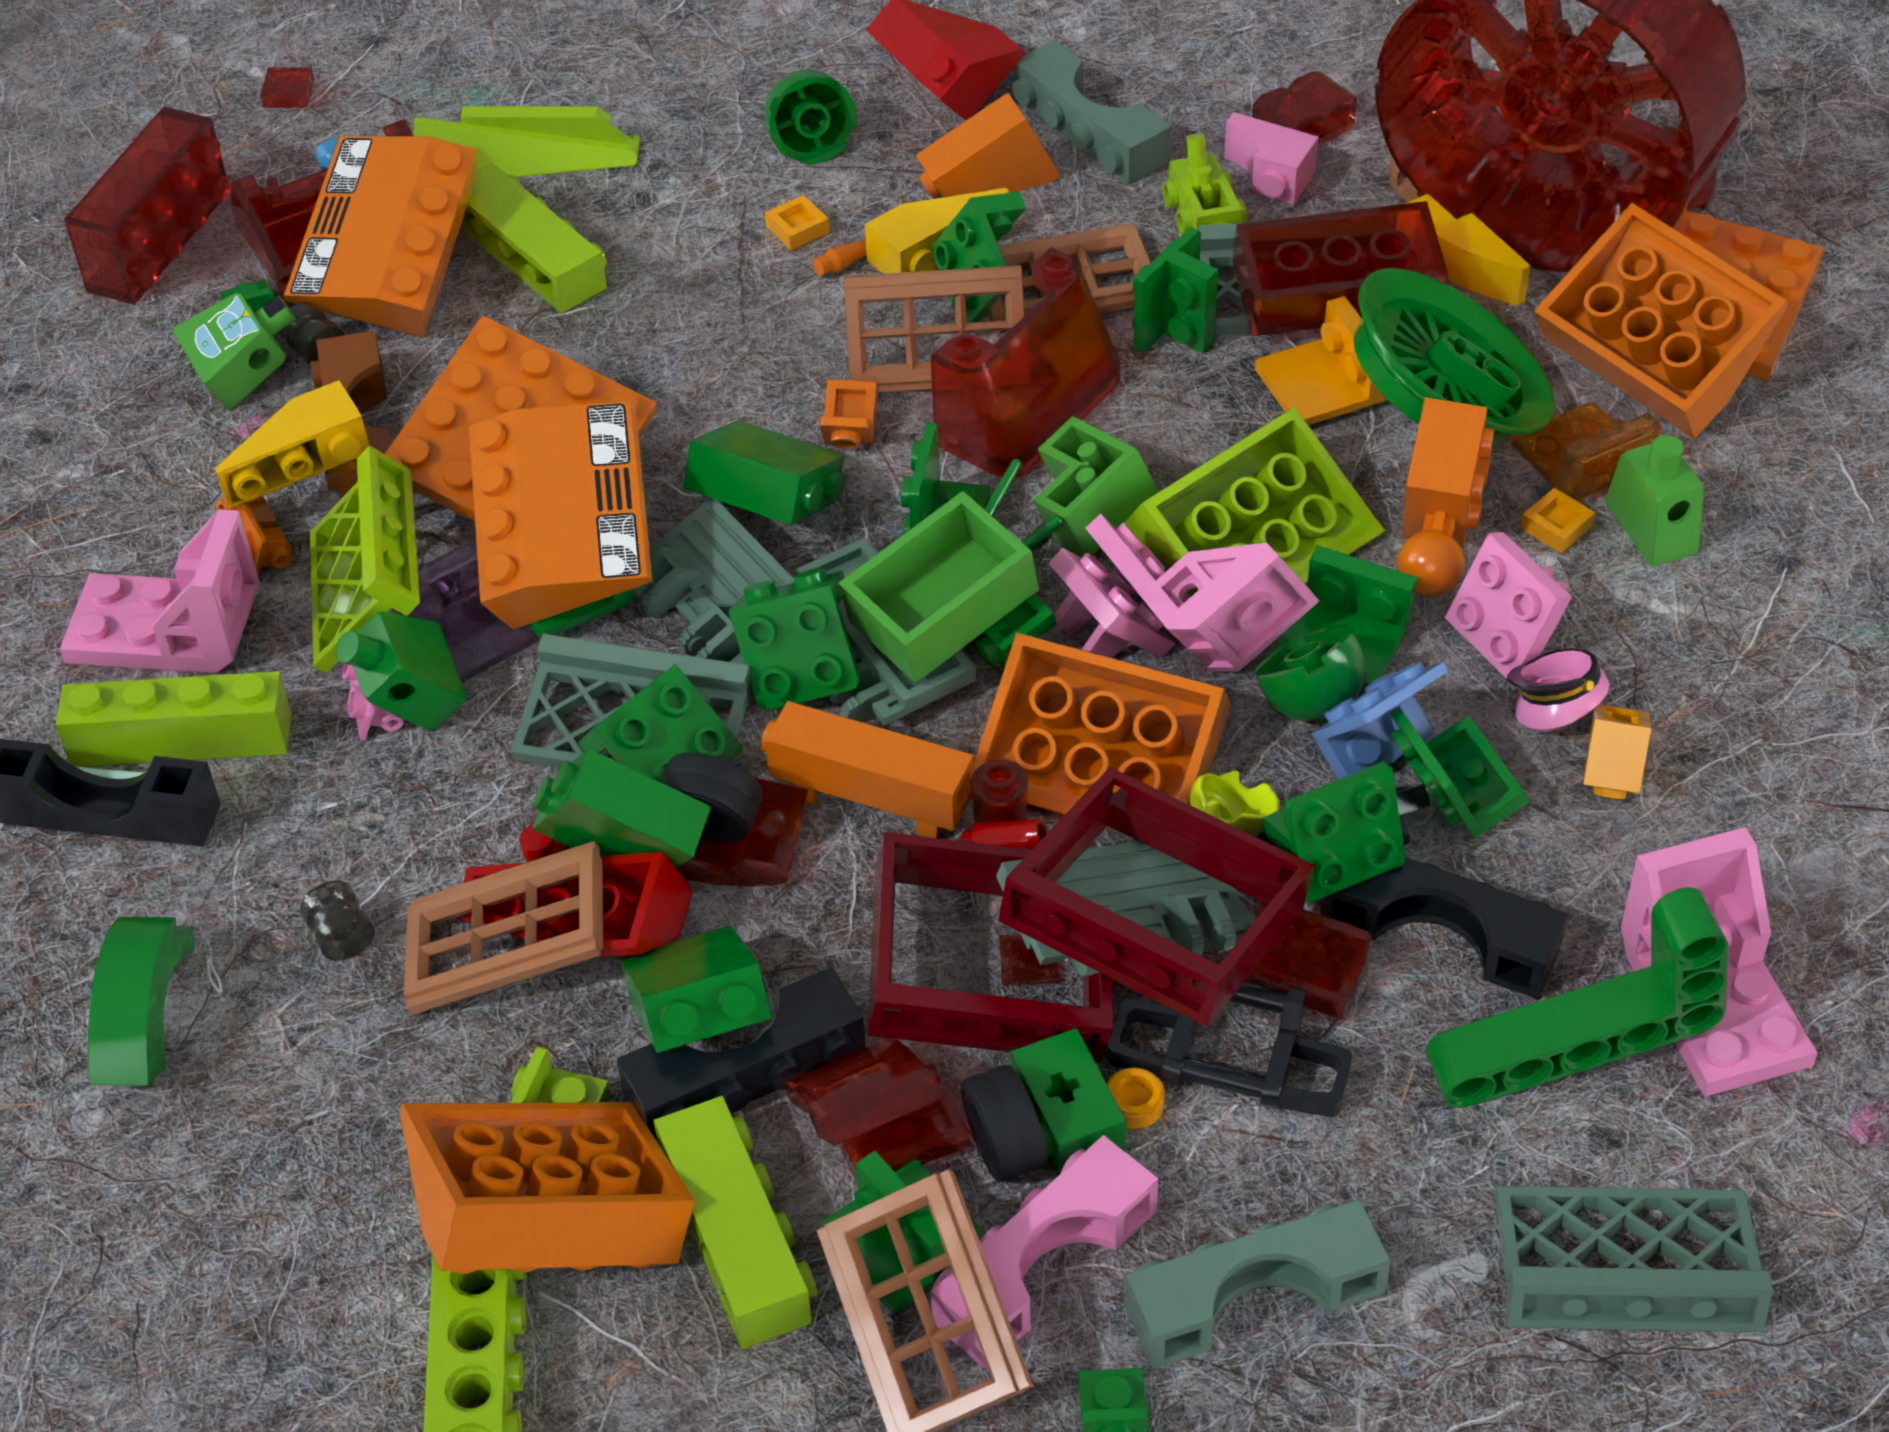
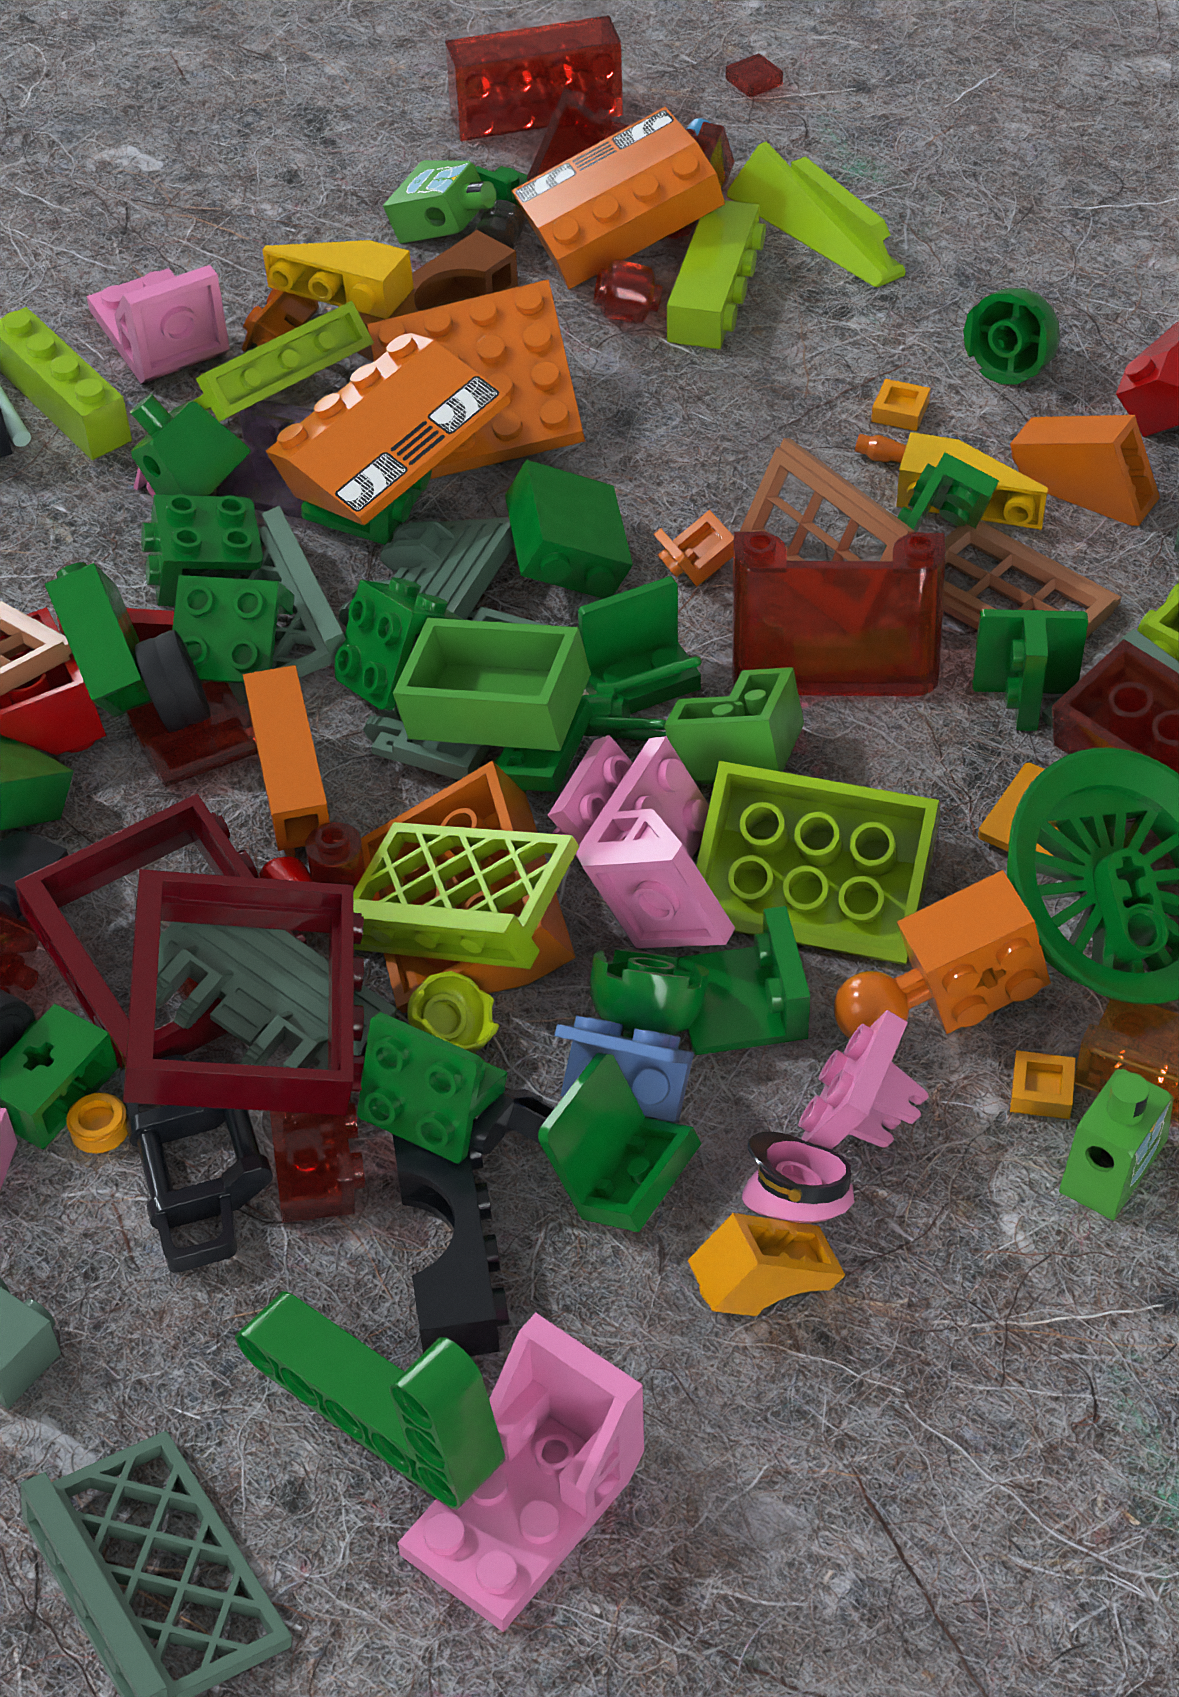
camera: 55 degrees right, 0 degrees up
none -> green bracket [141,494,263,606]
none -> lime fence [354,822,580,969]
none -> clear red head [593,260,663,324]

